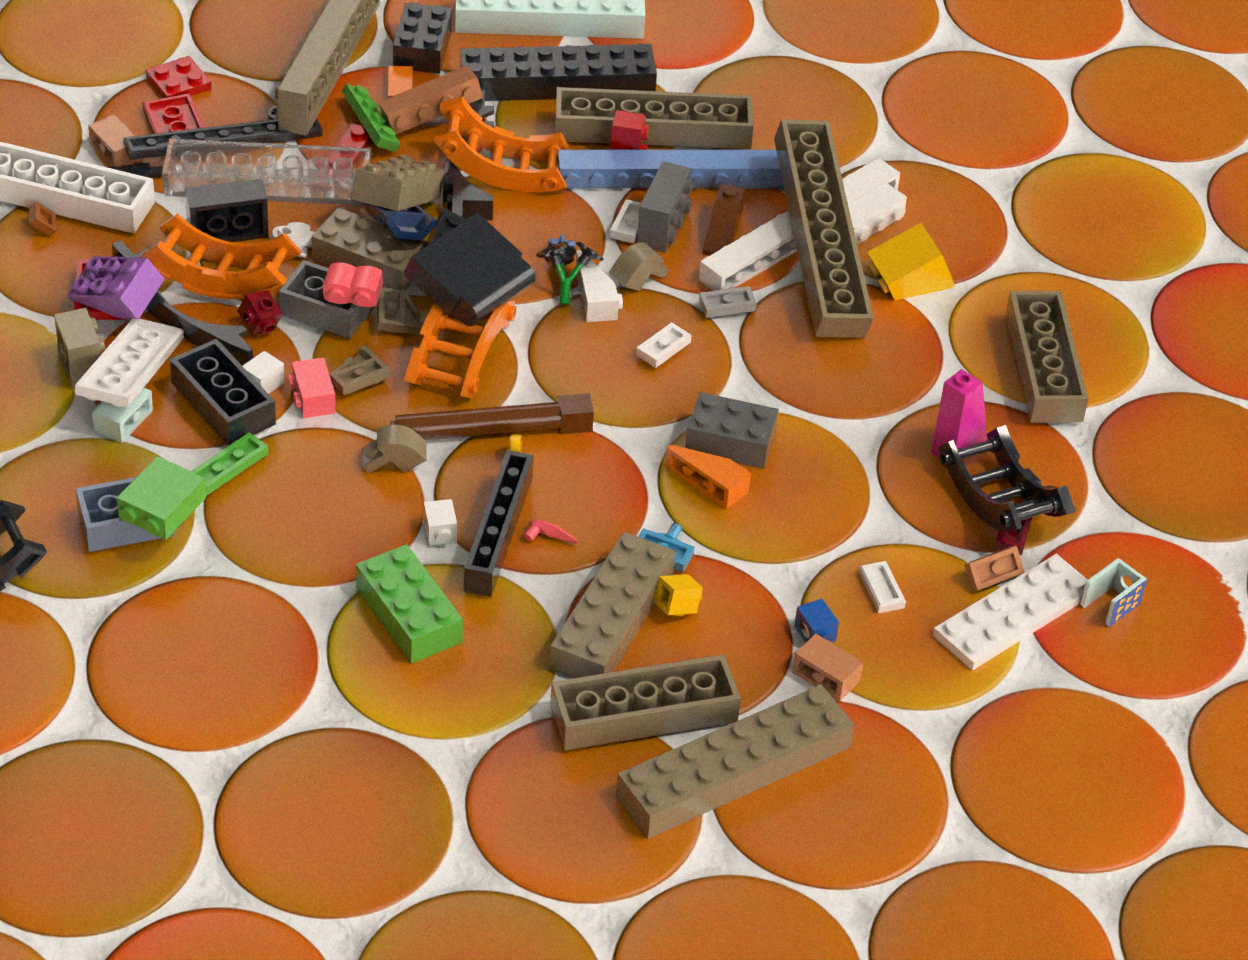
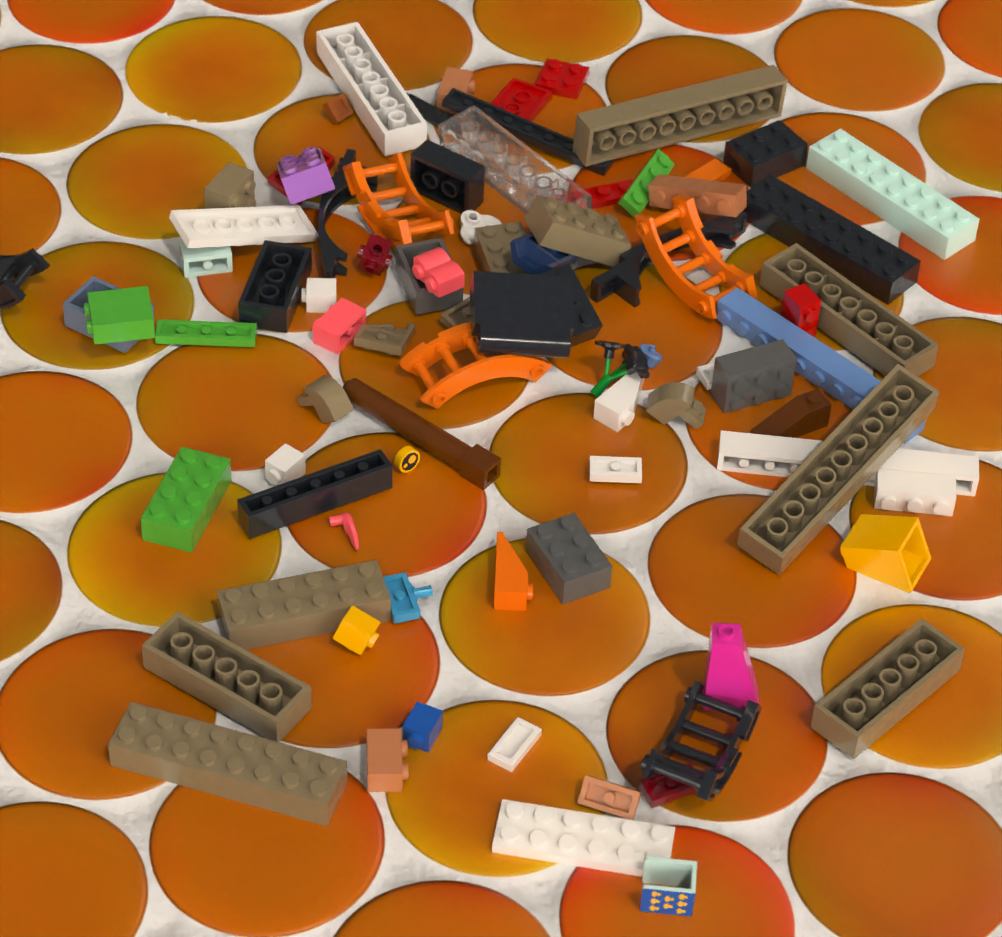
camera: 50 degrees right, 0 degrees up
light grey plate [699,286,757,318] -> none

